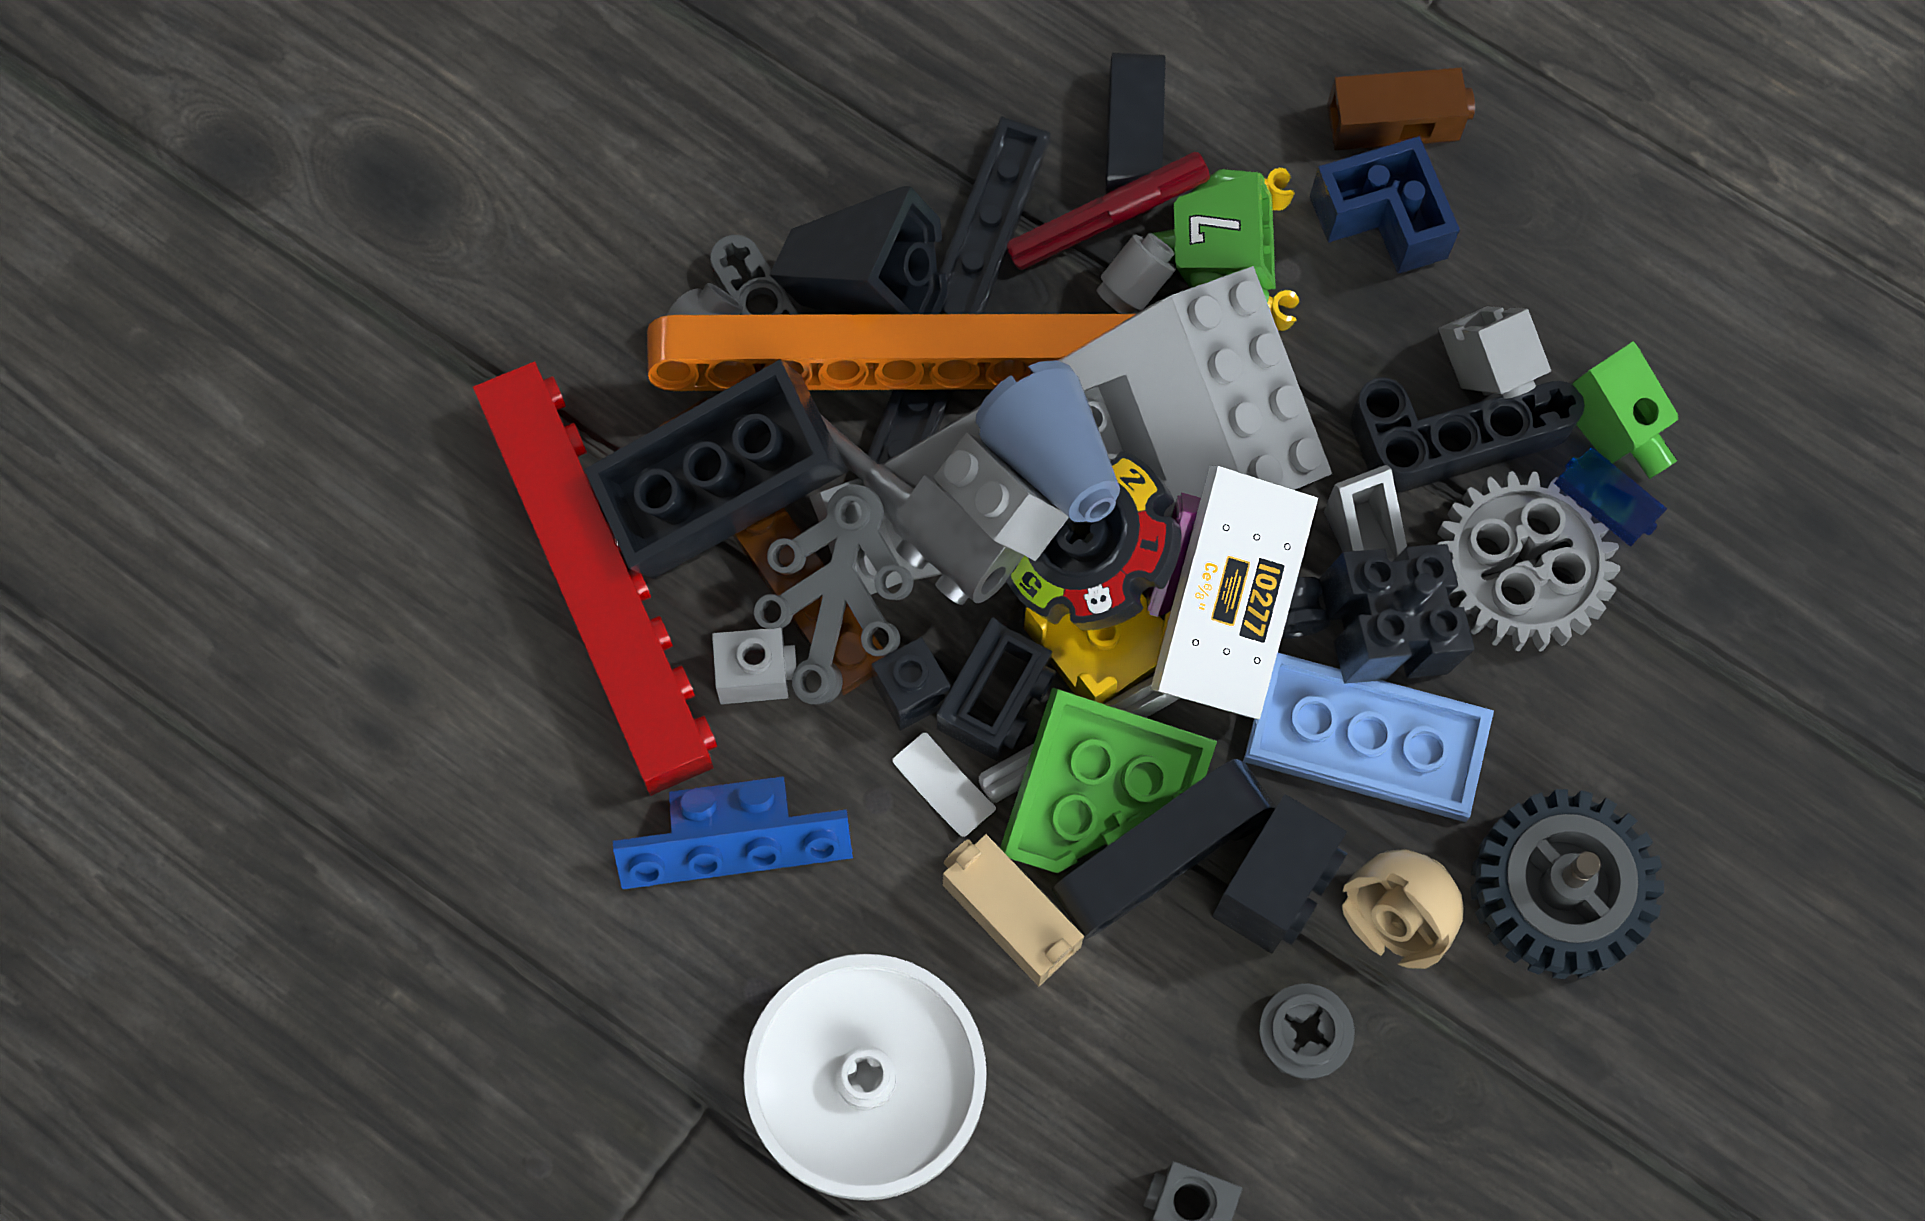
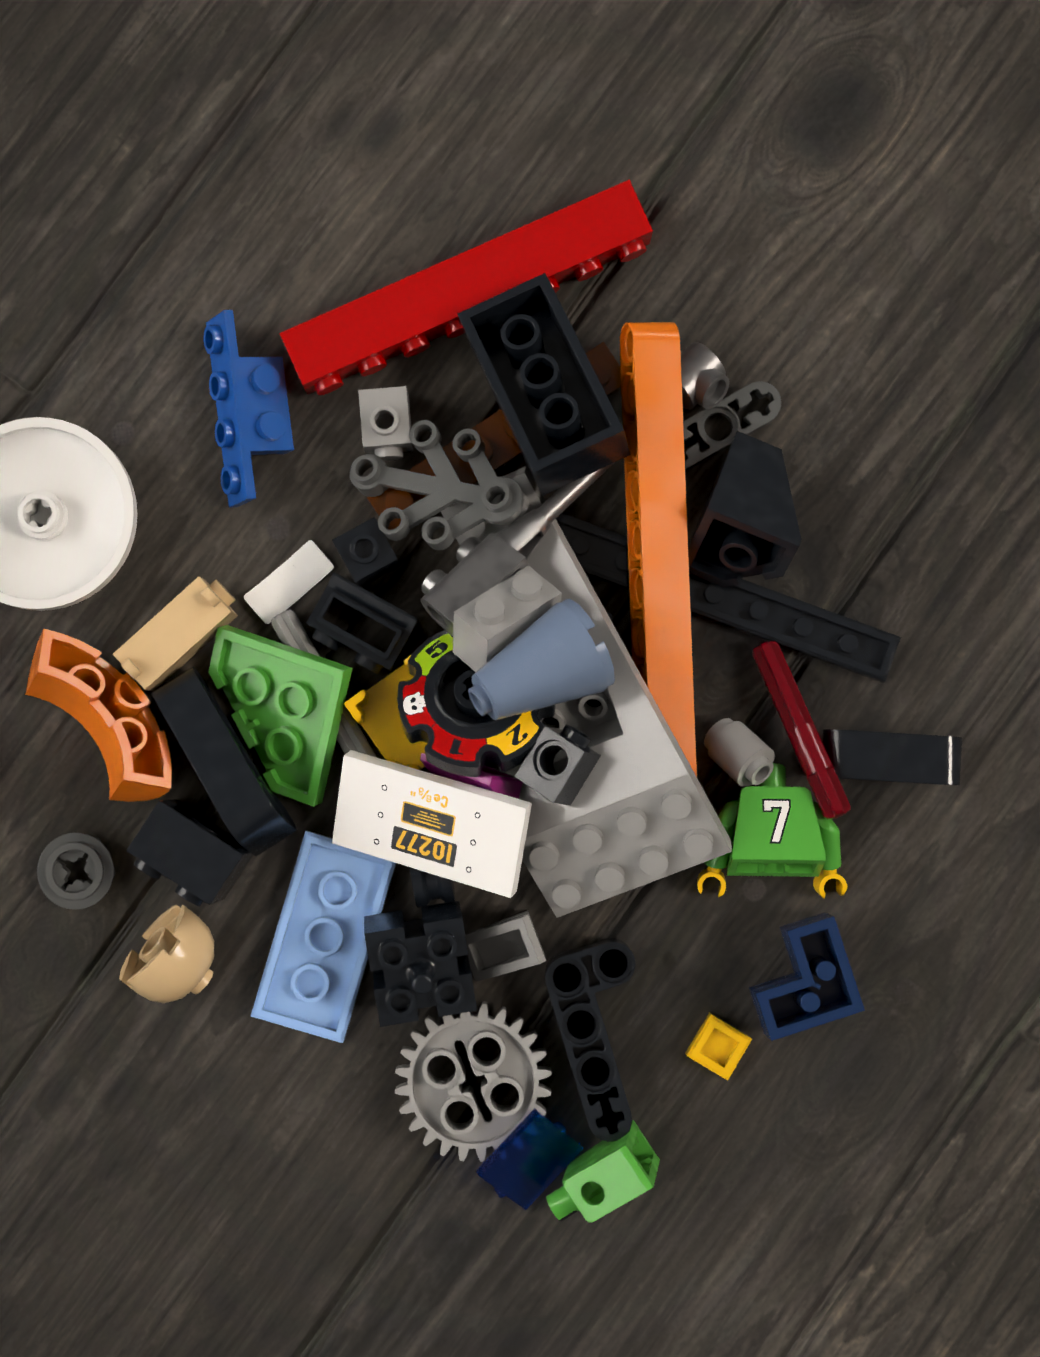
camera: 90 degrees right, 15 degrees up
reddish brown brick [1327,67,1475,150] -> none
light grey brick [1438,306,1551,399] -> none
wheel [1470,789,1664,979] -> none
none -> orange brick [25,629,172,802]
none -> black brick [514,724,601,806]
none -> yellow tile [685,1012,752,1081]

